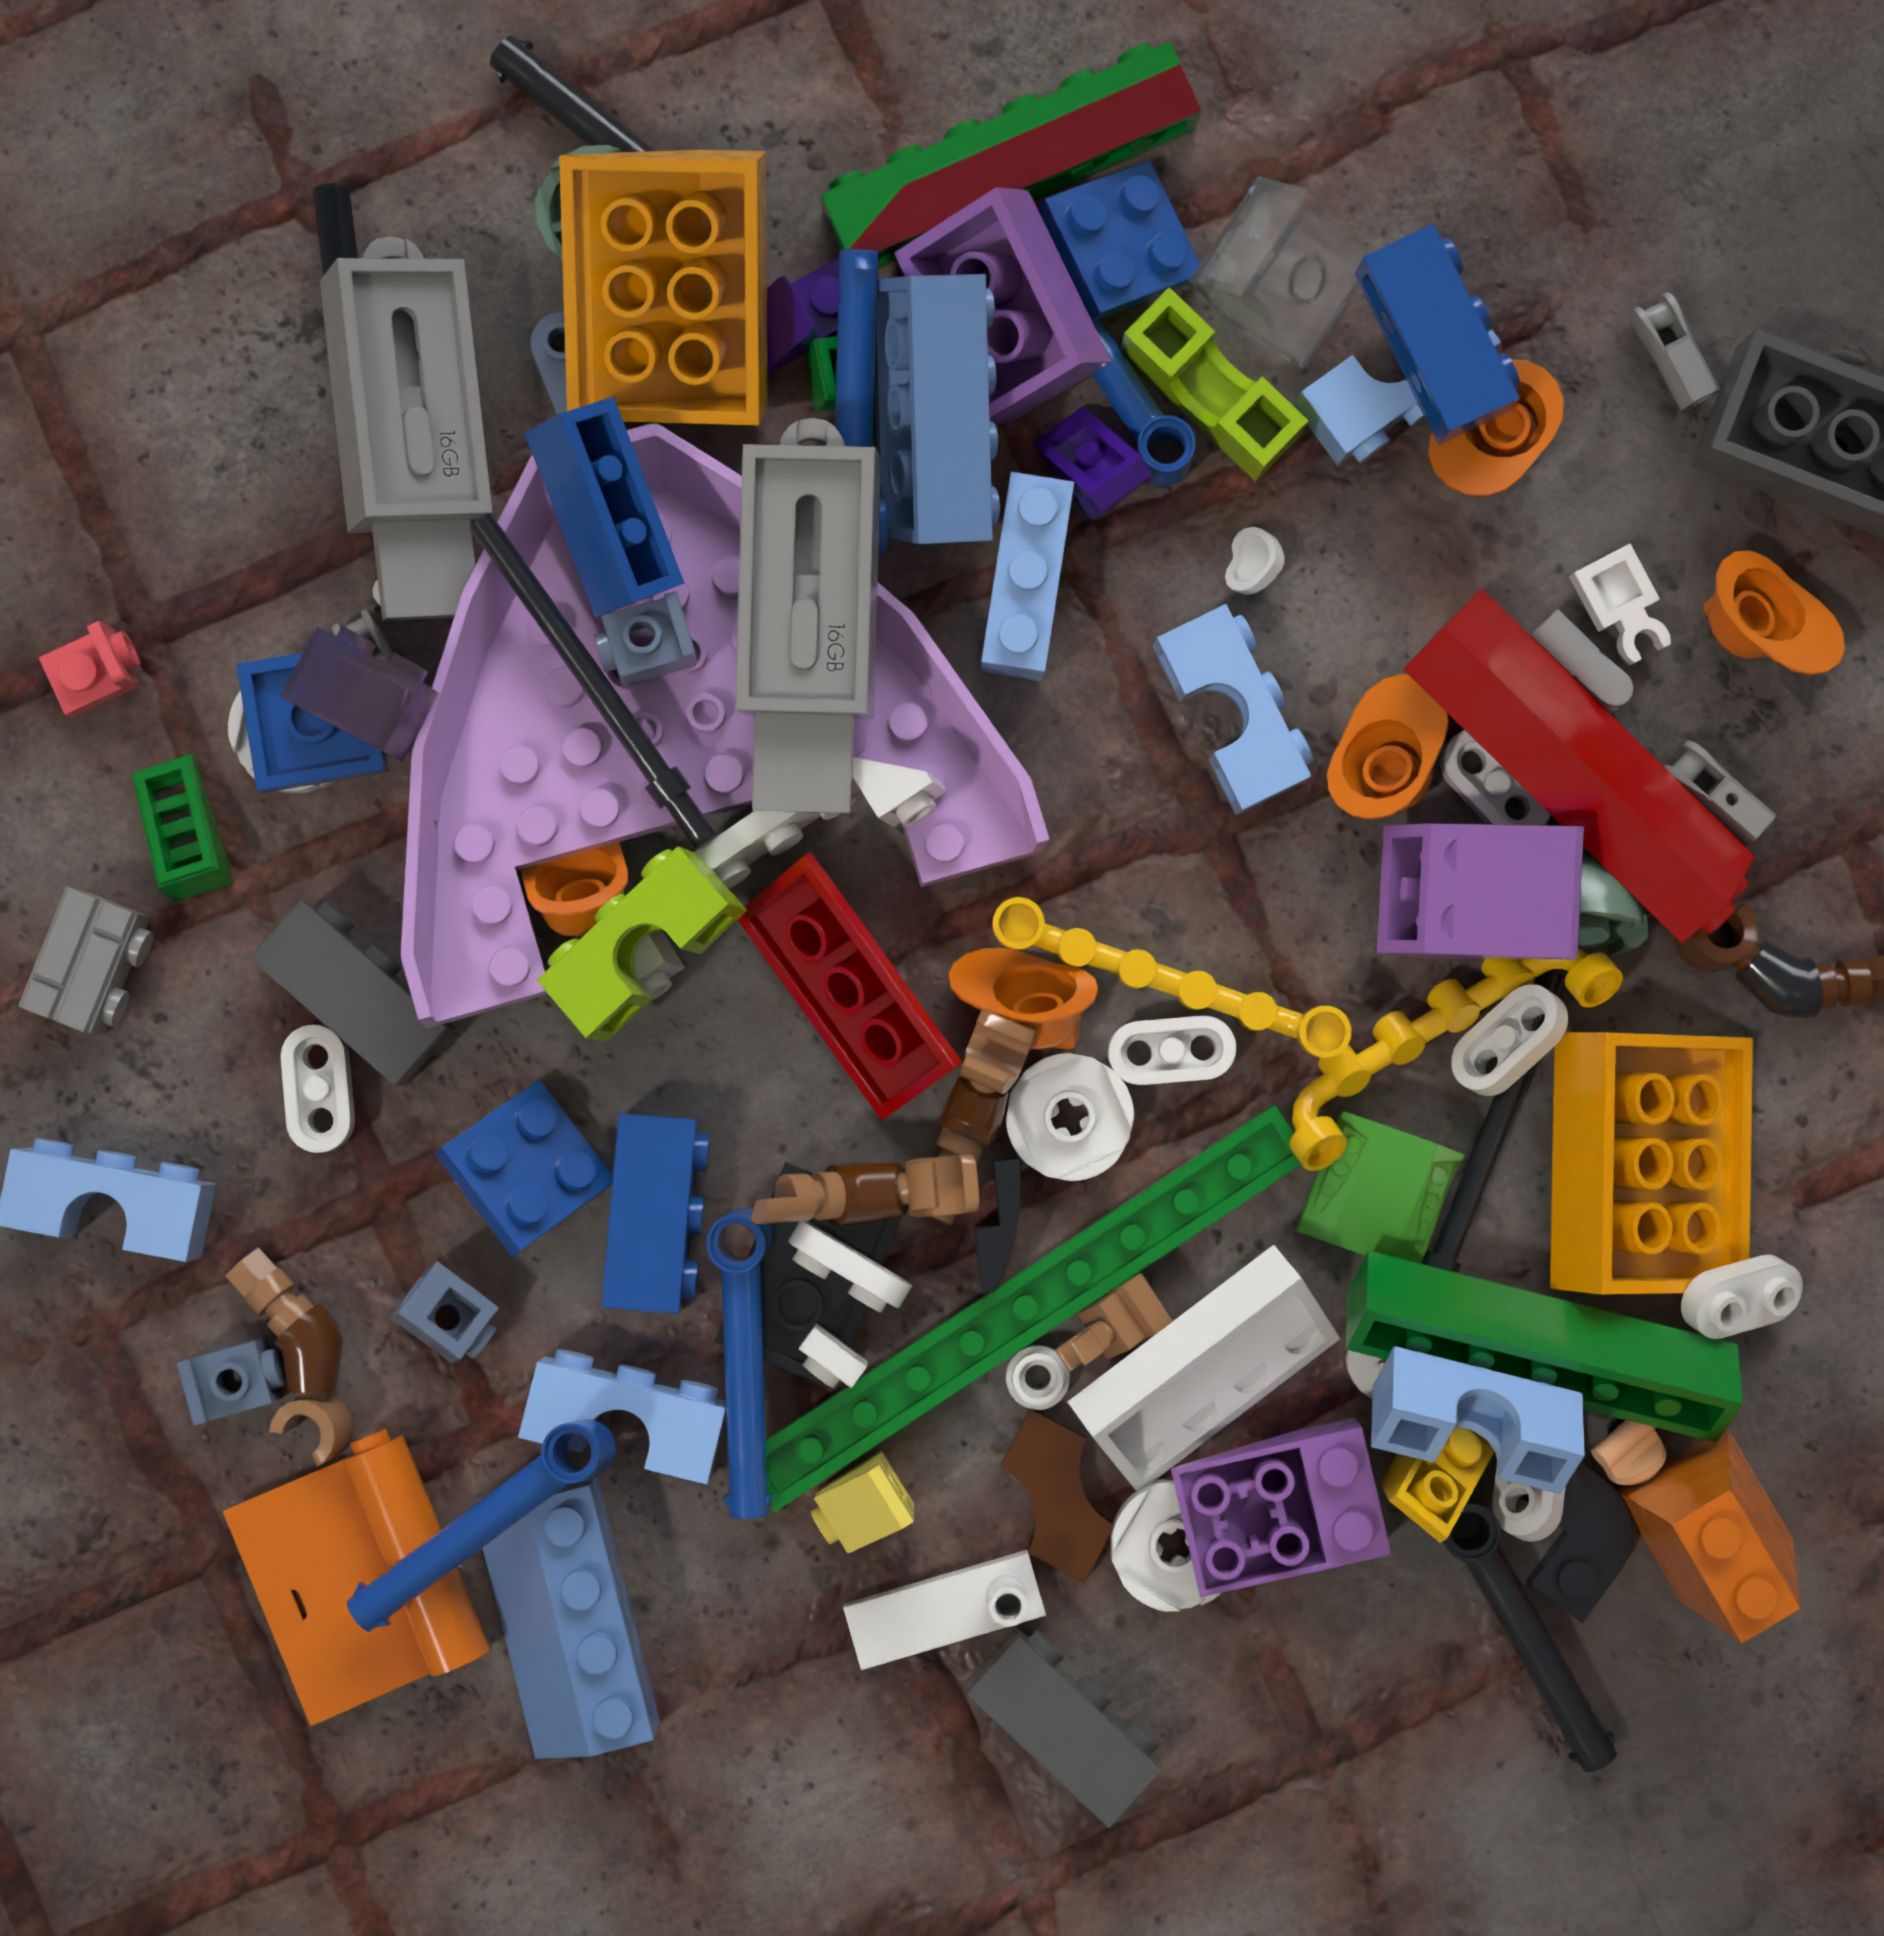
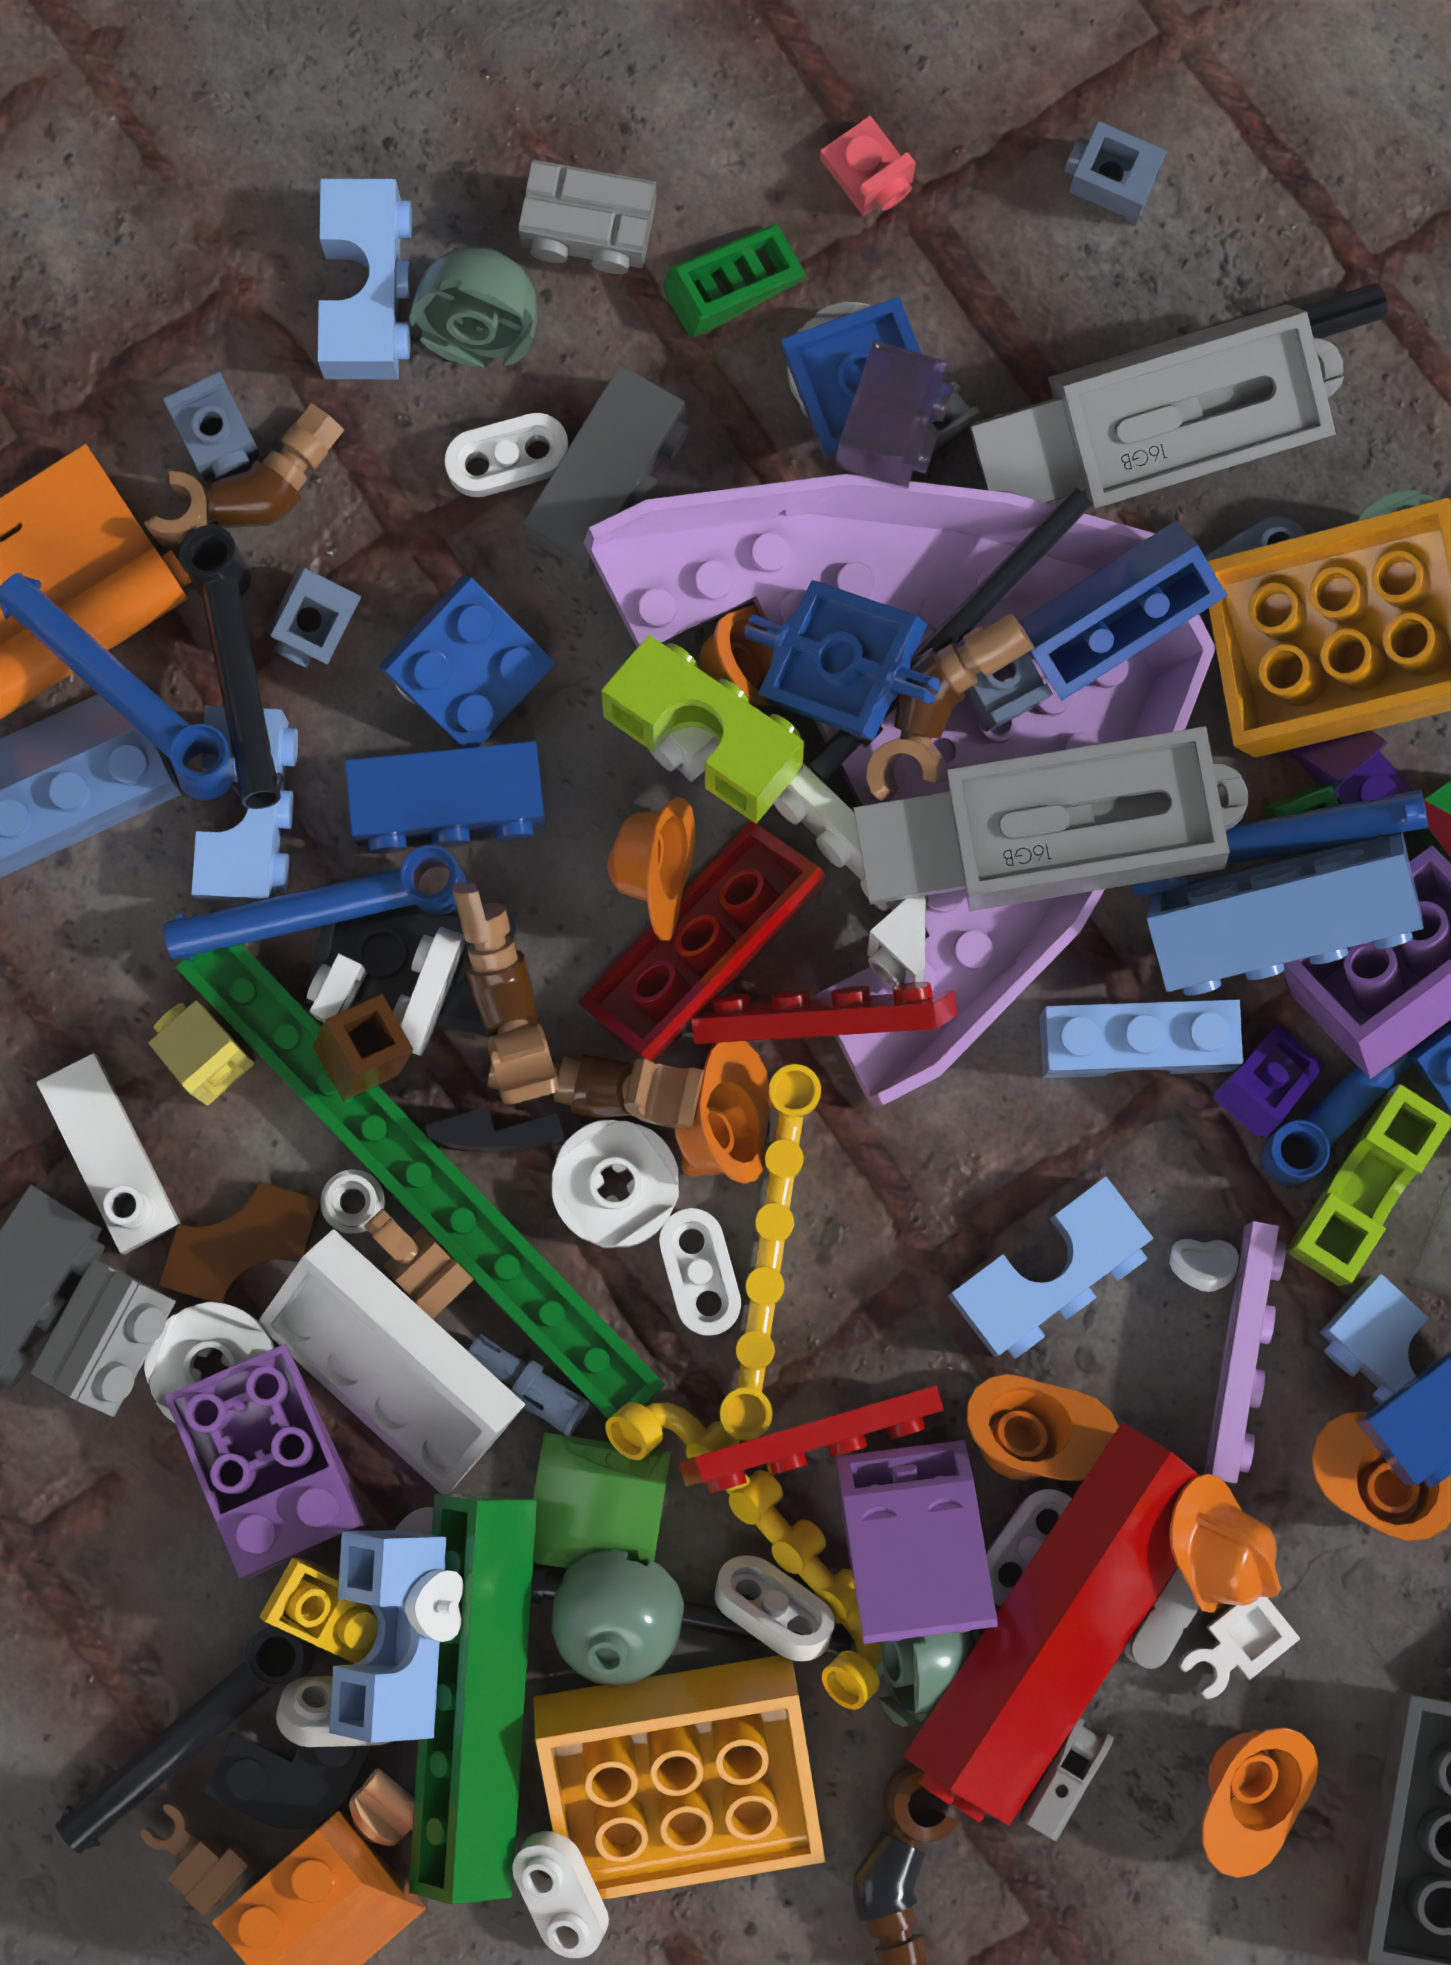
camera: 85 degrees right, 5 degrees down
none -> light grey brick [30,1258,176,1417]
none -> medium nougat piece [140,1803,258,1917]
none -> black piece [179,525,284,809]
none -> reddish brown brick [313,994,414,1101]
none -> white piece [404,1569,464,1642]
none -> sand green cylinder [409,247,538,368]
none -> sand blue pin [468,1334,591,1437]
none -> sand green cylinder [551,1550,684,1686]
none -> orange piece [607,797,696,941]
none -> red plate [678,1385,944,1494]
none -> red plate [691,982,958,1044]
none -> blue plate [744,580,940,741]
none -> medium nougat piece [866,613,1035,802]
none -> sand blue brick [1064,121,1167,226]
none -> orange piece [1170,1473,1281,1613]
none -> lavender plate [1204,1221,1286,1484]

